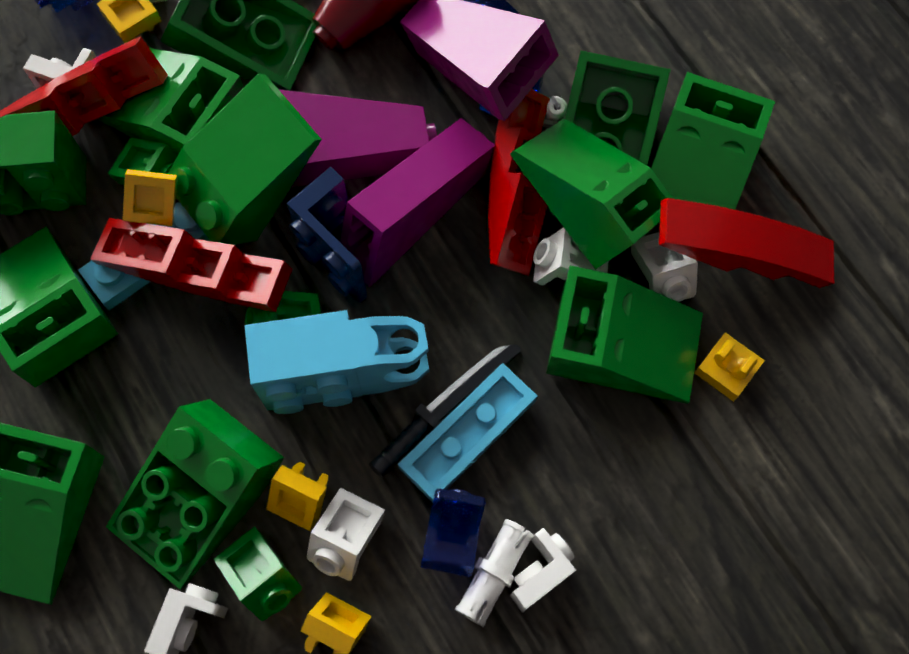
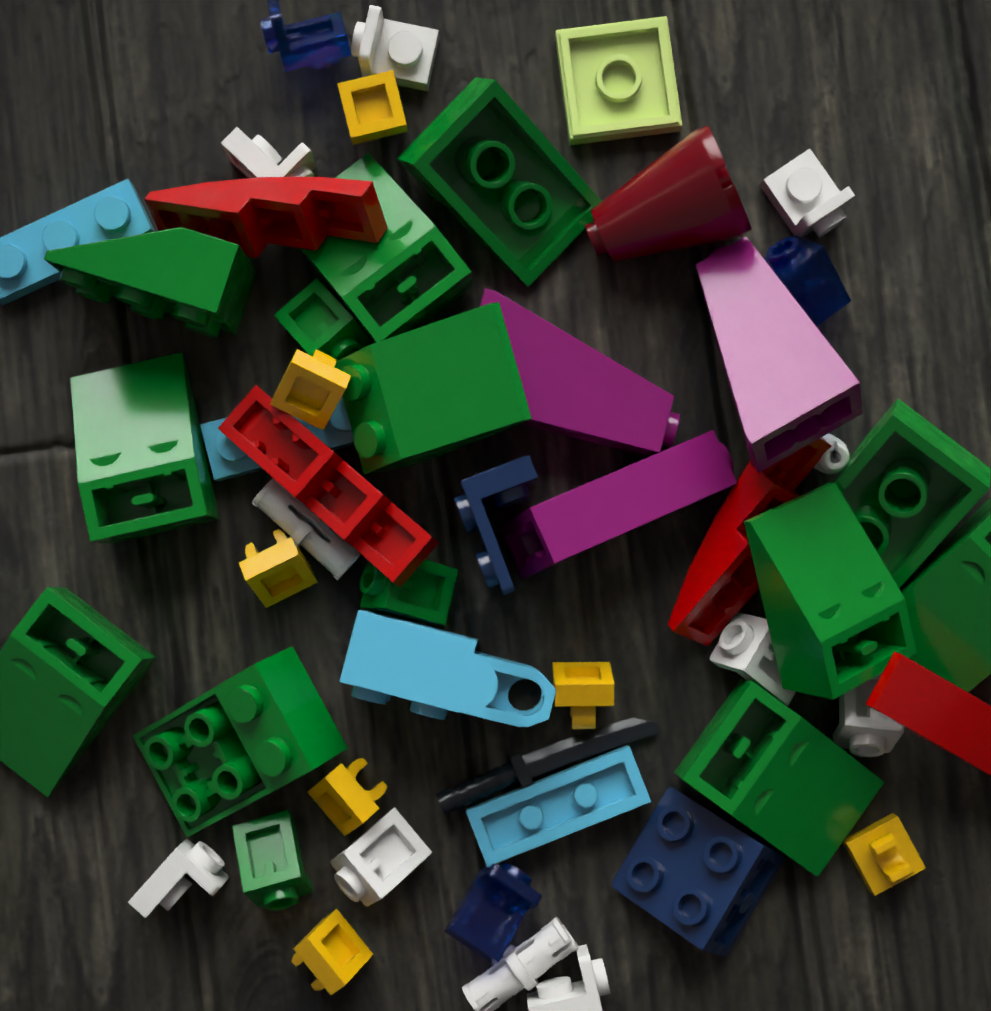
camera: 25 degrees right, 15 degrees up
none -> yellow tile [239,529,318,608]
none -> white pin [252,478,361,580]
none -> yellow tile [552,662,614,729]
none -> dark blue bracket [612,787,785,957]

